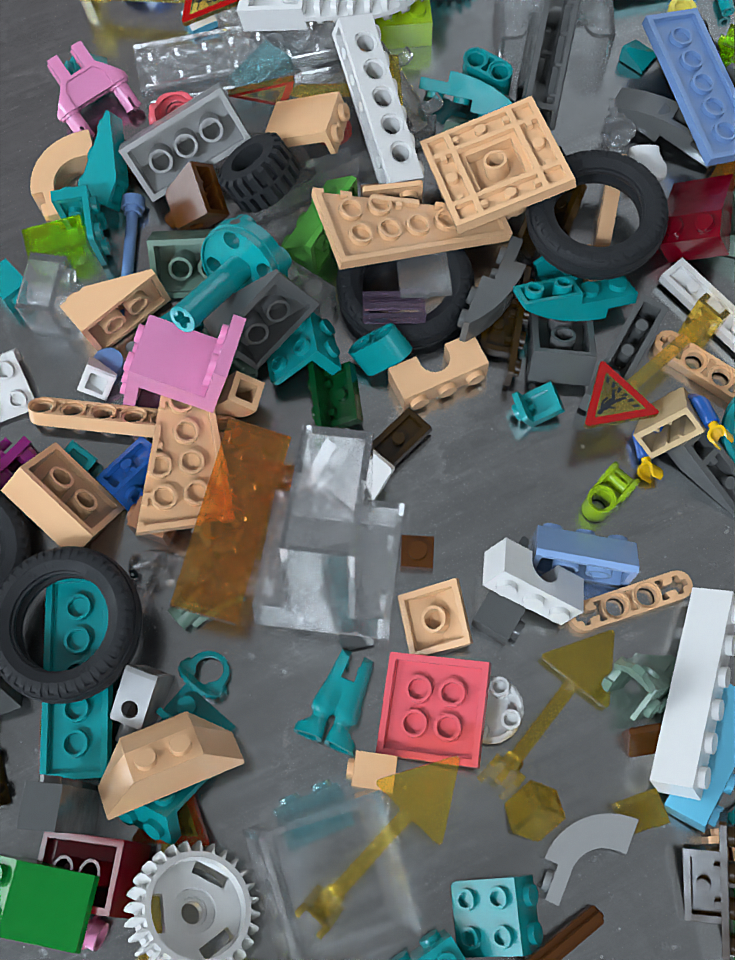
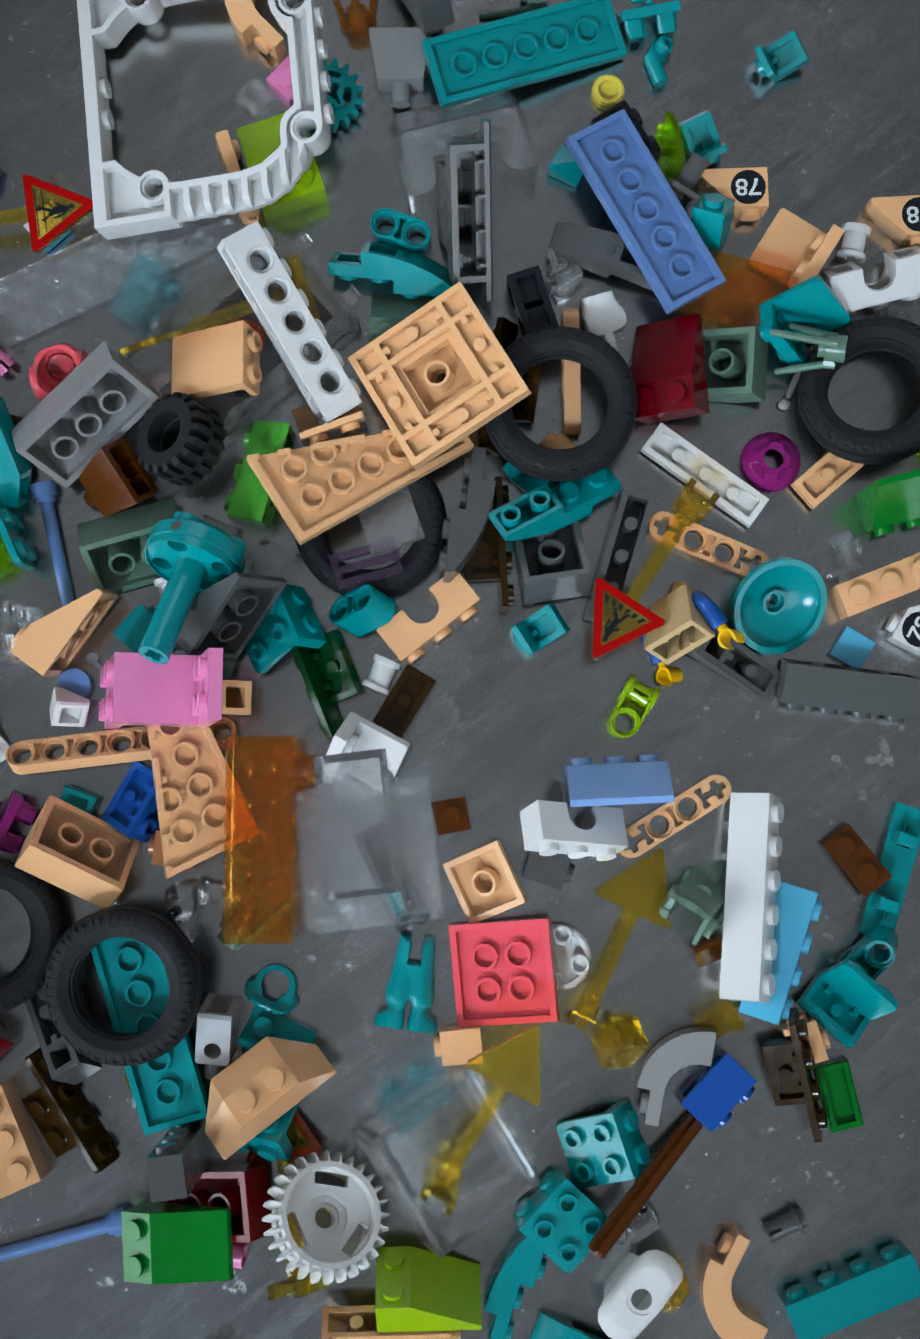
camera: 15 degrees left, 15 degrees up
none -> white bush [361,653,401,696]
none -> black brick [506,265,559,336]
none -> blue brick [677,1048,757,1132]

